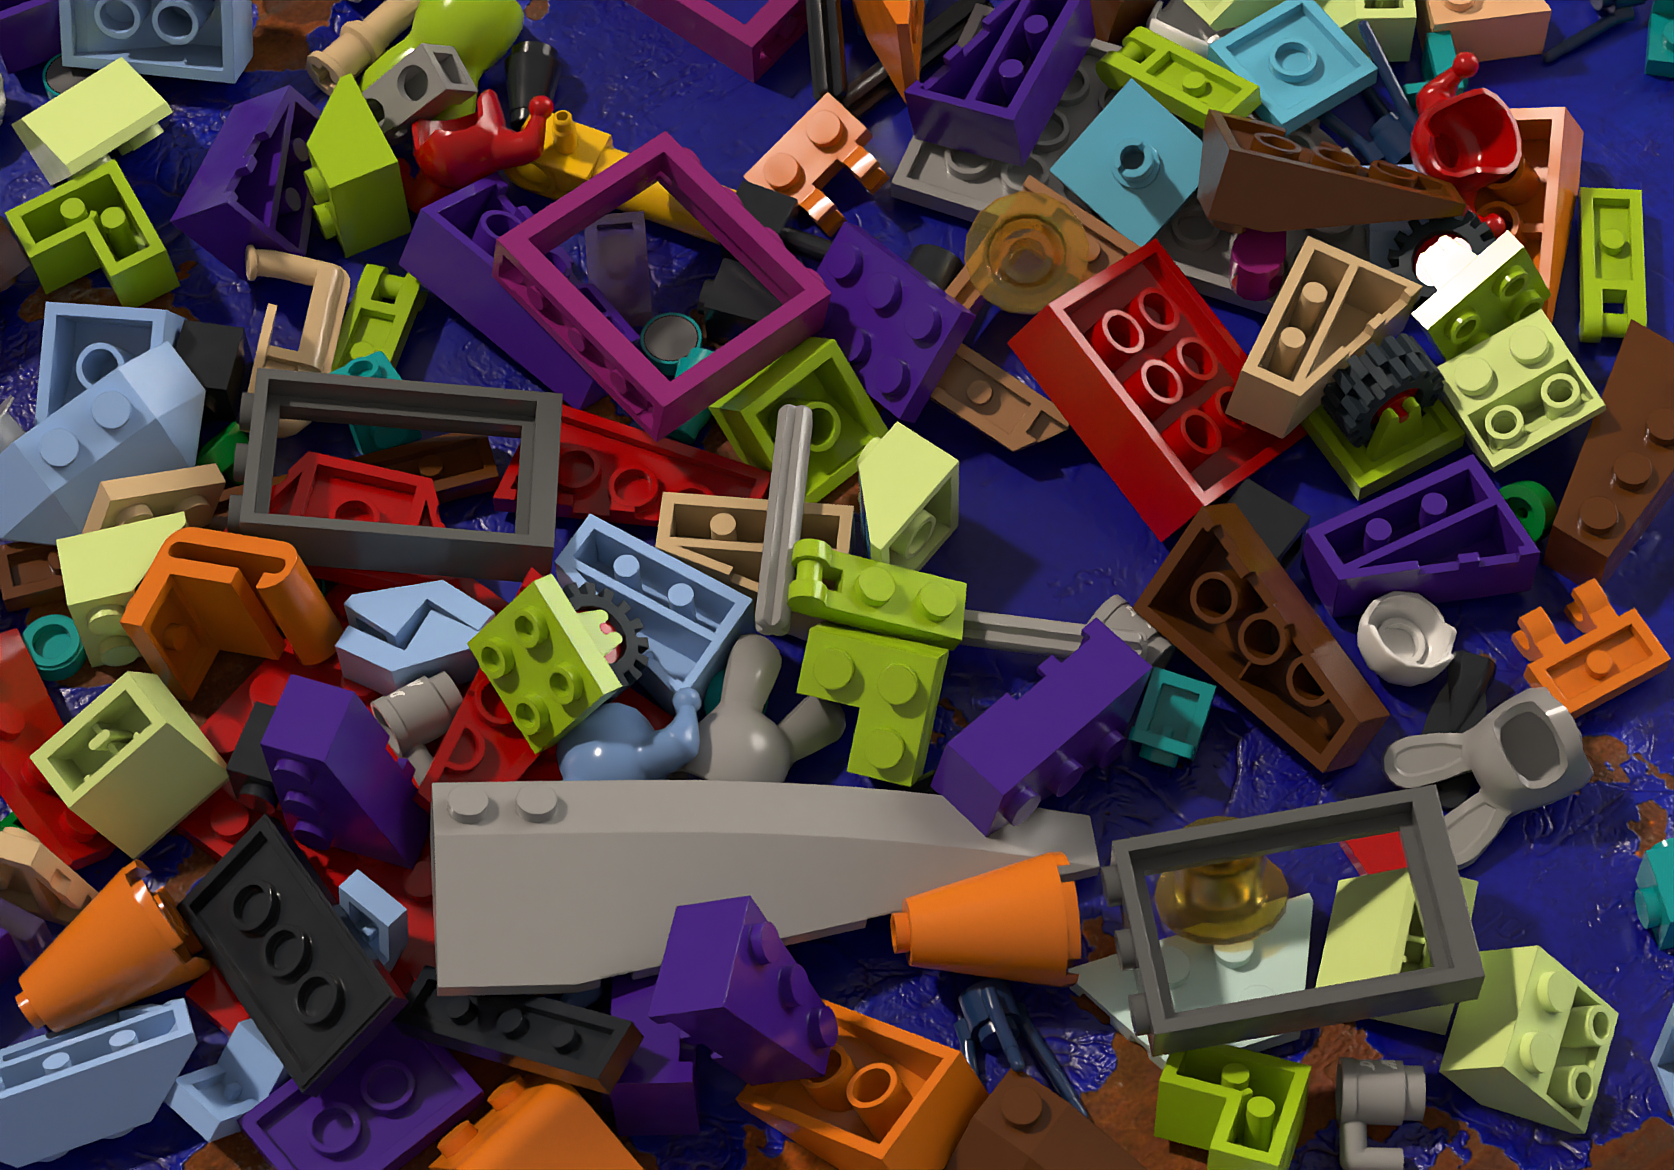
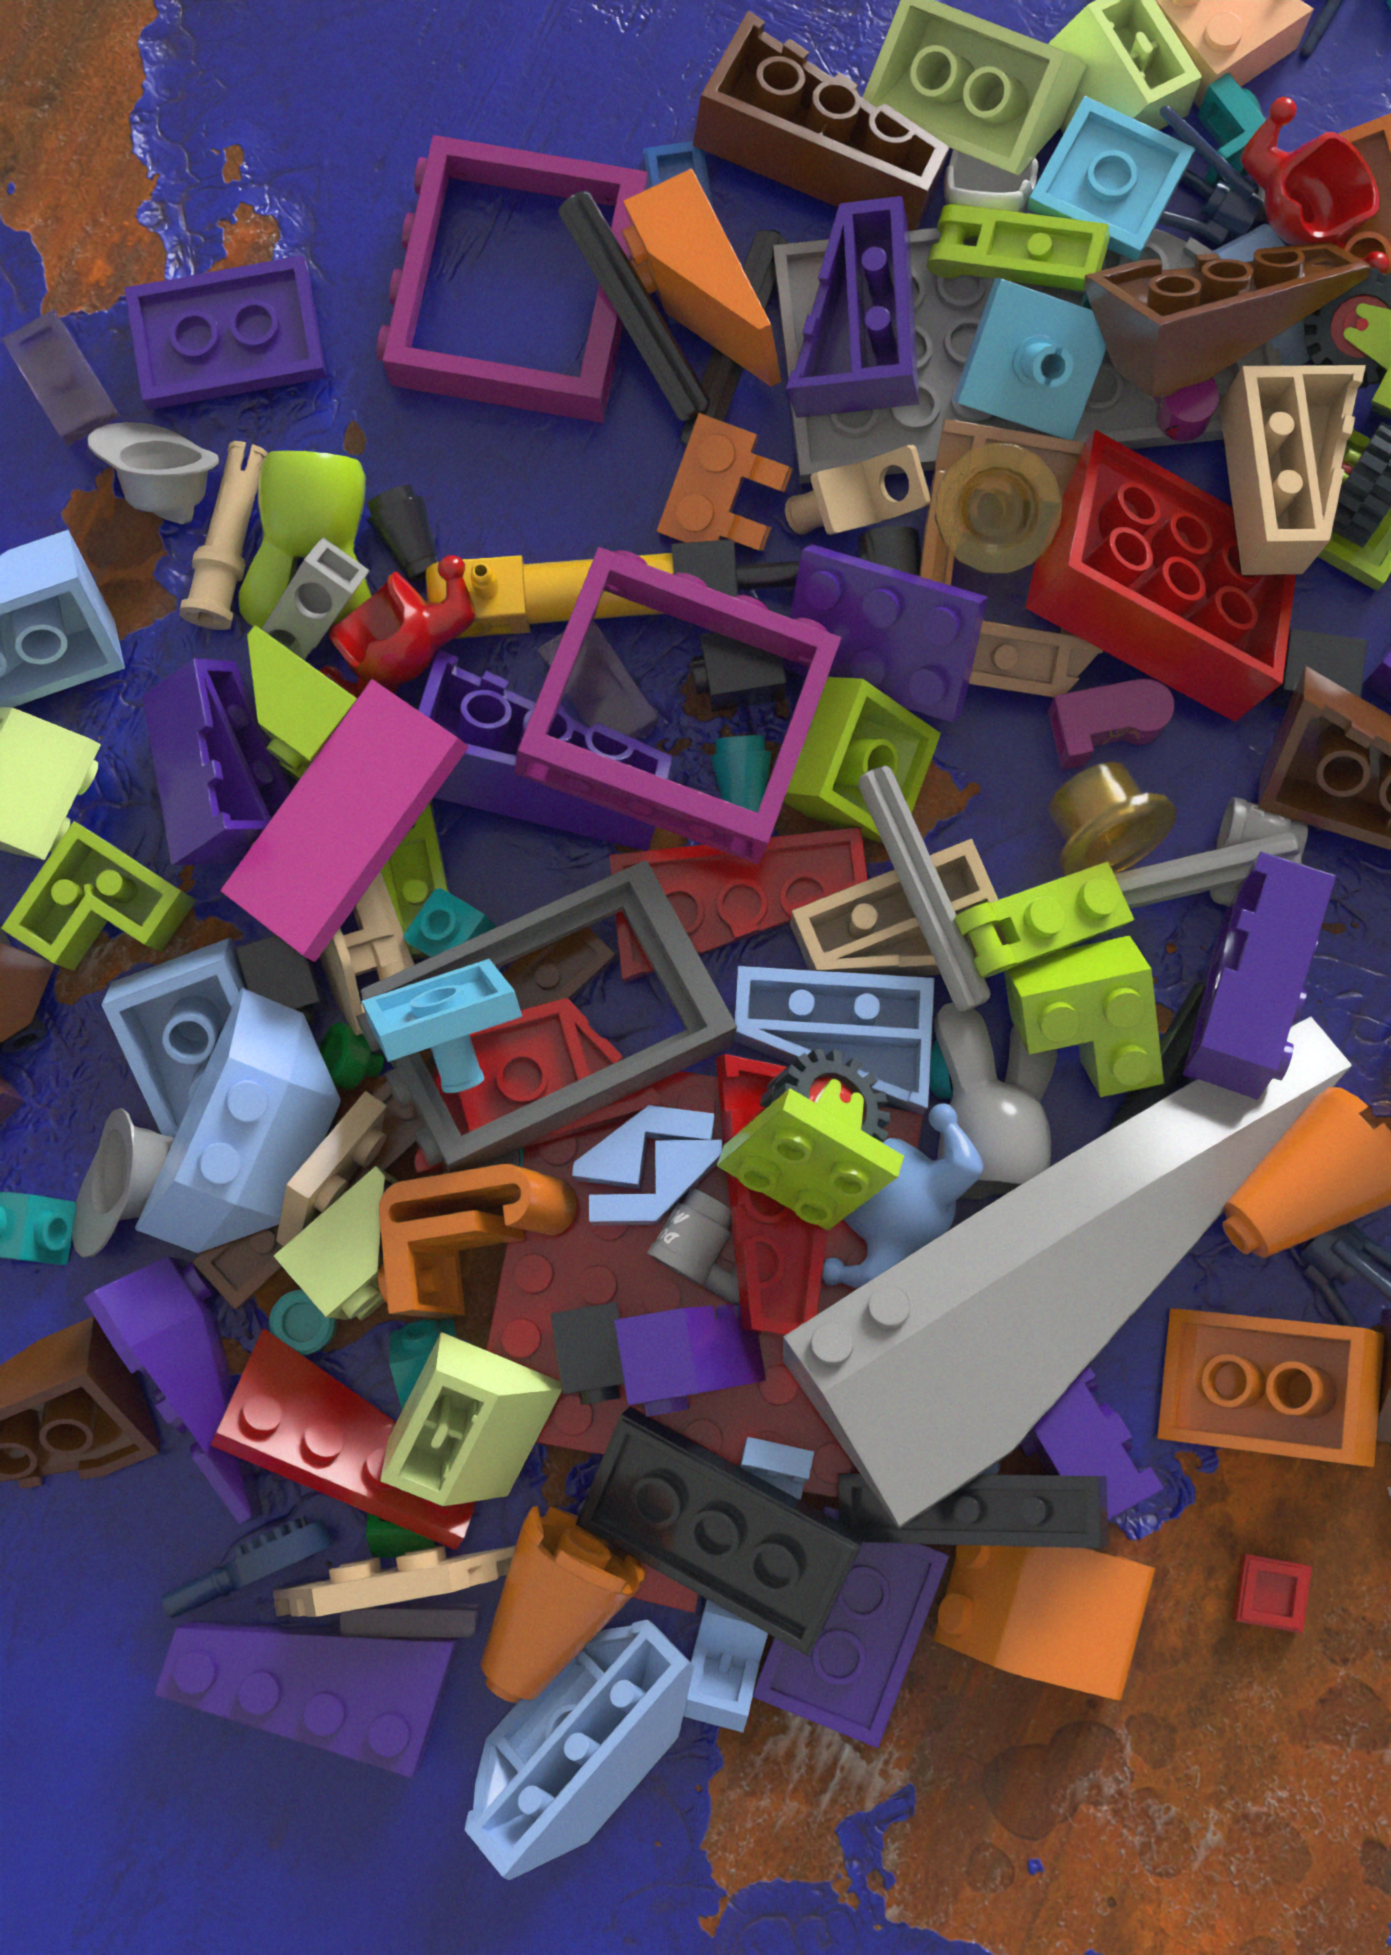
camera: 25 degrees left, 20 degrees up
flat silver tile [640,313,703,376] -> none
dark purple wedge [648,895,838,1086] -> none
yellowish green slope [857,421,959,571] -> none
teal bracket [1128,666,1217,769] -> none
none -> dark pink tile [220,679,469,962]
none -> medium azure tile [361,959,522,1093]
none -> tan bracket [785,445,931,535]
none -> magenta leg [1047,679,1174,770]
none -> clear yellow piece [1049,762,1177,876]

